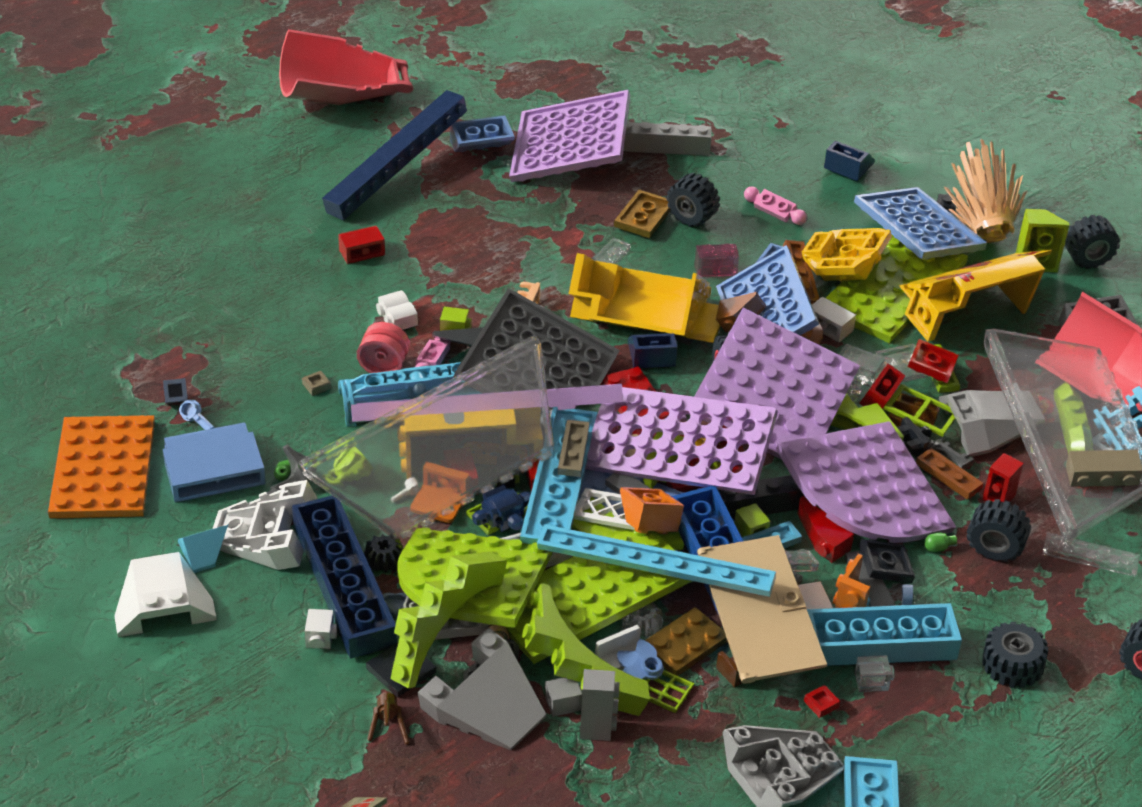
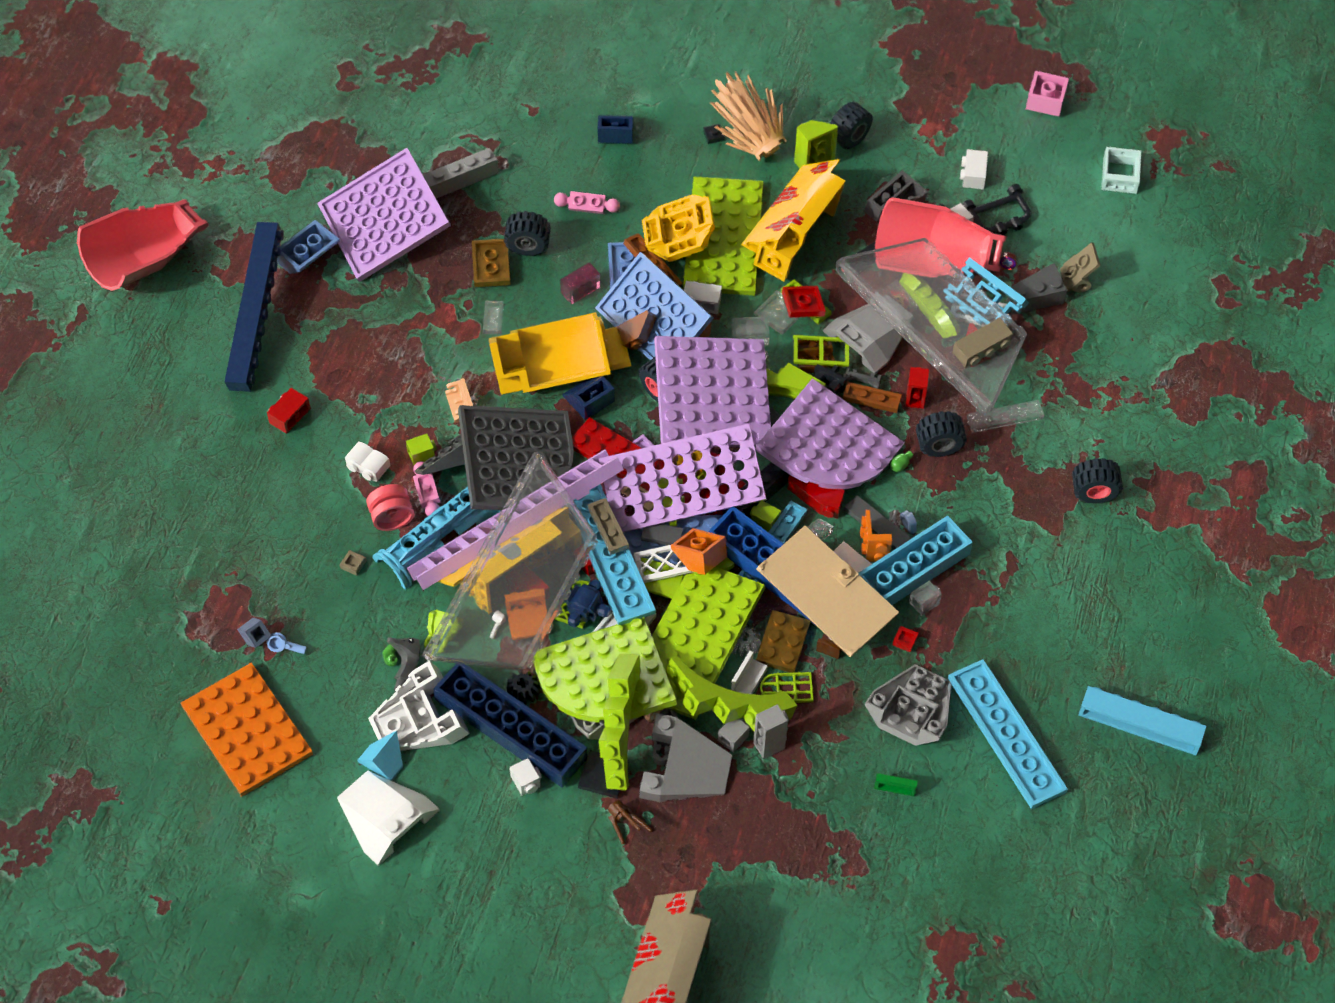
camera: 30 degrees left, 15 degrees up
medium blue piece [163,422,266,502] -> none
sand blue tile [382,593,407,620] -> none
medium azure plate [537,524,776,597] -> none
medium blue plate [617,639,664,680] -> none
medium blue plate [854,187,987,260] -> none
red brick [859,363,905,409] -> none
black tile [859,539,915,583] -> none
black wheel [982,622,1049,688] -> none

